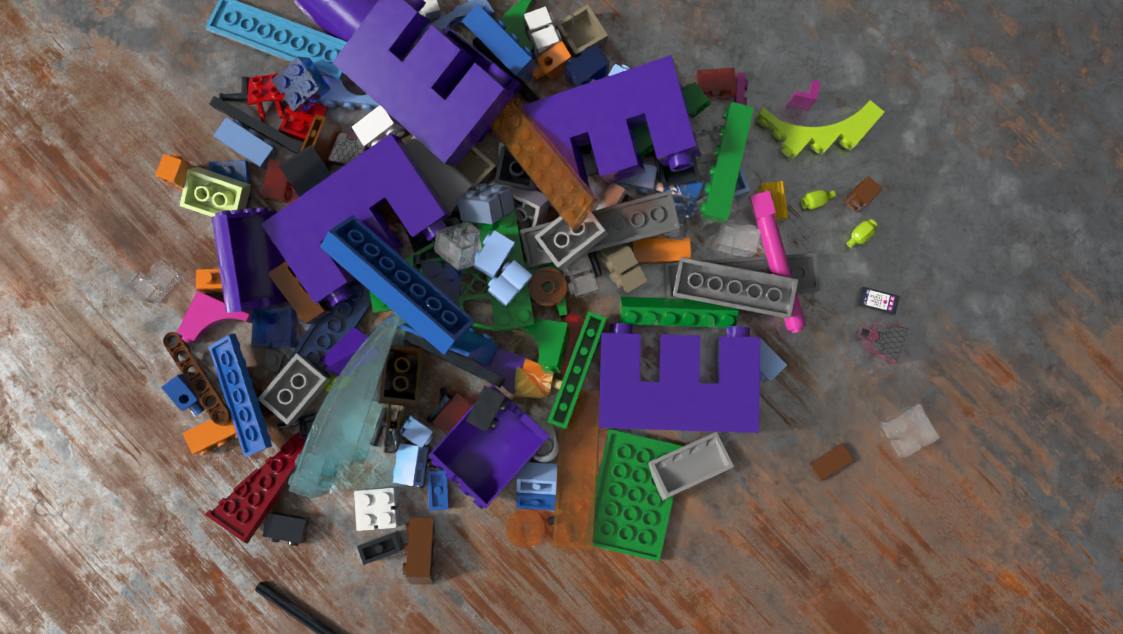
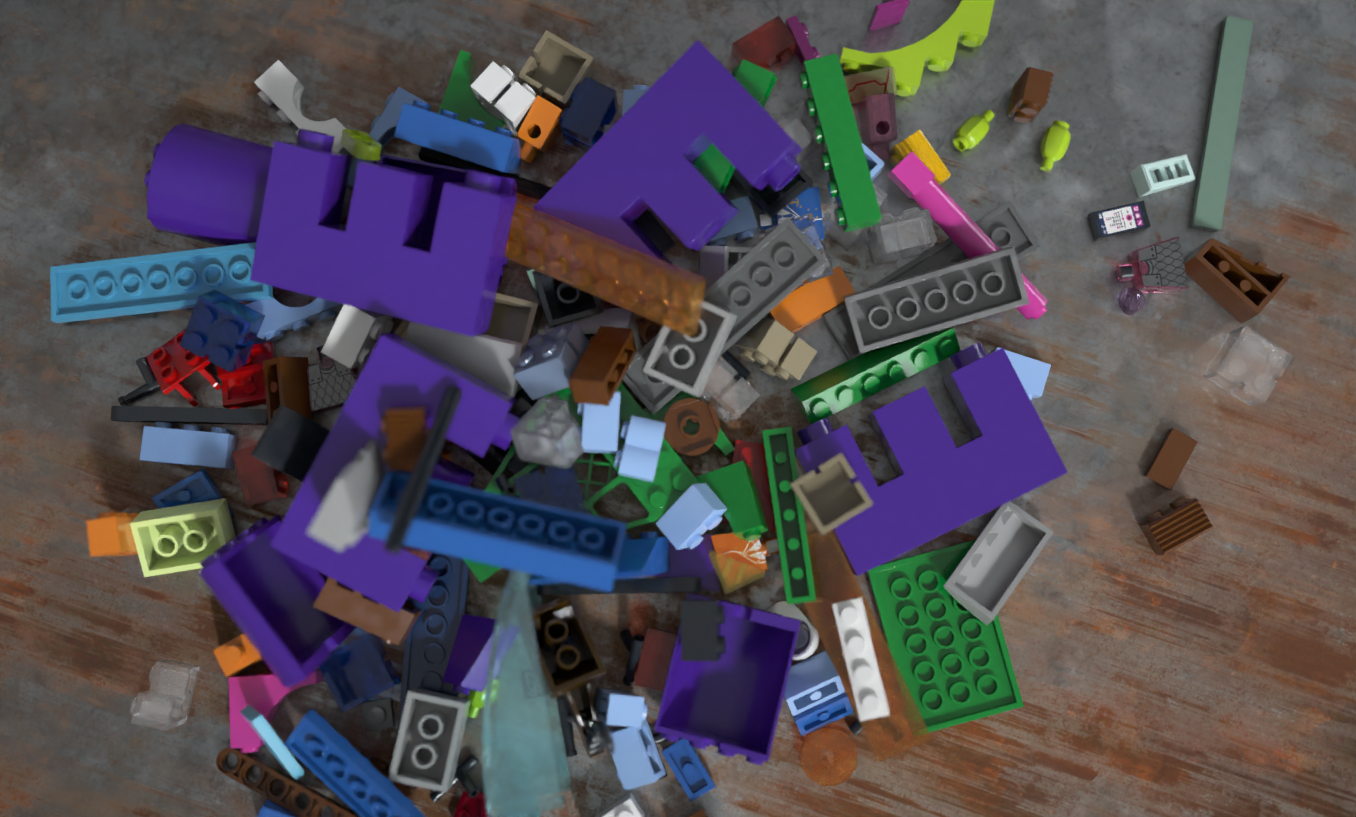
camera: 30 degrees left, 0 degrees up
none -> medium azure tile [240,705,305,781]
none -> light grey wedge [307,439,386,552]
none -> lime beam [341,129,382,161]
none -> reddish brown brick [381,405,428,470]
none -> black axle [383,385,462,555]
none -> reddish brown brick [569,326,637,406]
none -> light blue brick [656,483,727,550]
none -> dark tan piece [789,453,873,535]
none -> white arch [832,596,890,721]
none -> olive tile [844,67,897,104]
none -> clear pink torso [857,93,898,160]
none -> clear purple plate [1118,287,1145,315]
none -> light aqua slope [1130,154,1195,197]
none -> reddish brown brick [1140,496,1213,555]
none -> reddish brown wedge [1184,238,1291,324]
none -> sand green tile [1190,16,1254,232]

